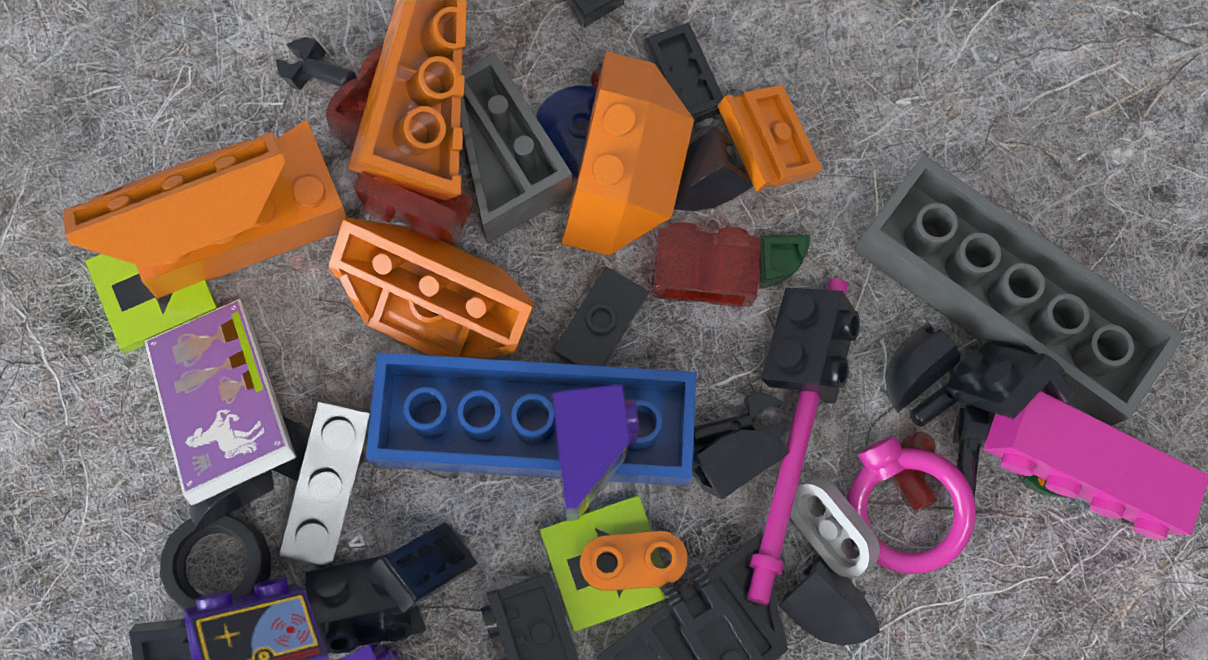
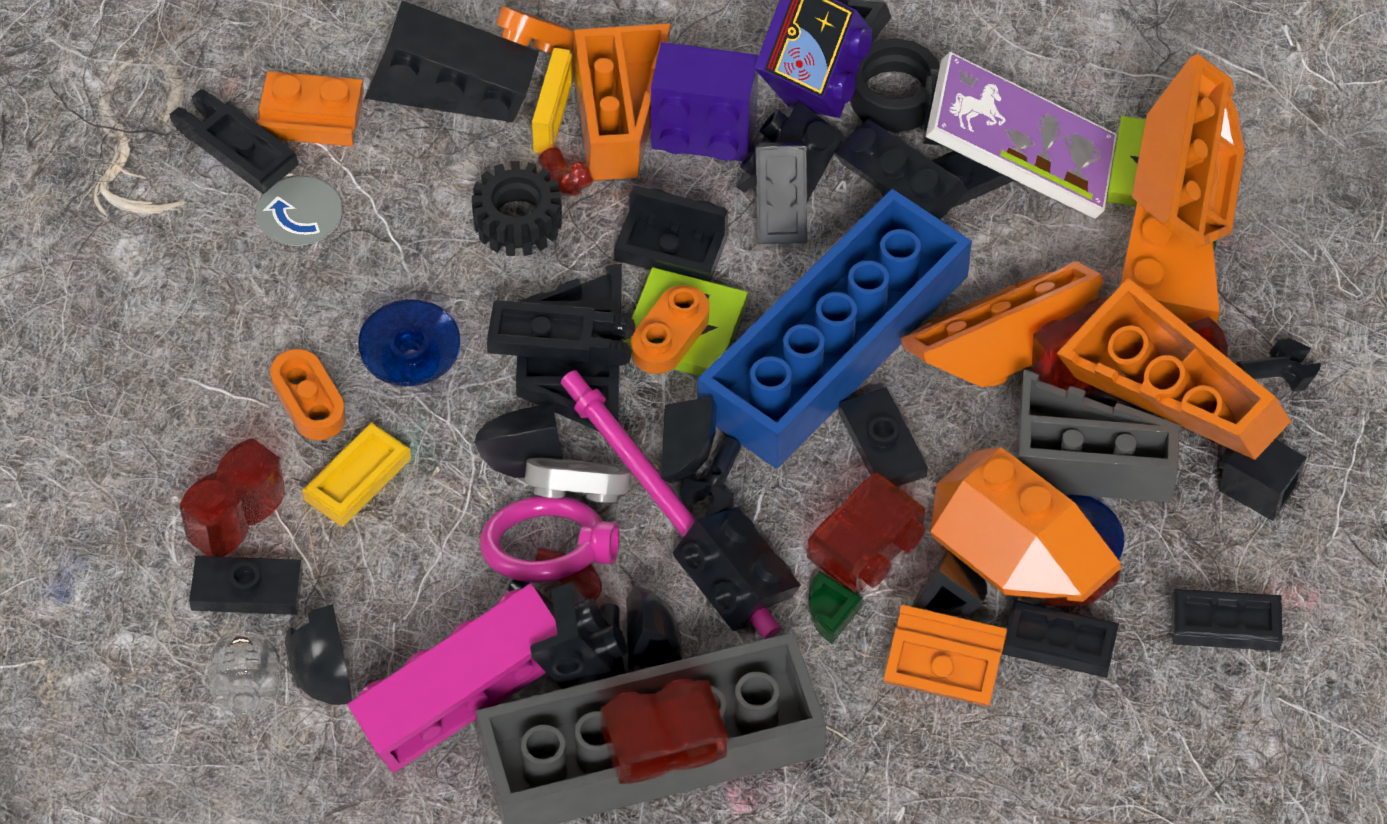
camera: 130 degrees right, 20 degrees down
dark purple slope [552,384,639,521] -> none
none -> black brick [285,604,352,705]
none -> clear red brick [601,678,728,784]

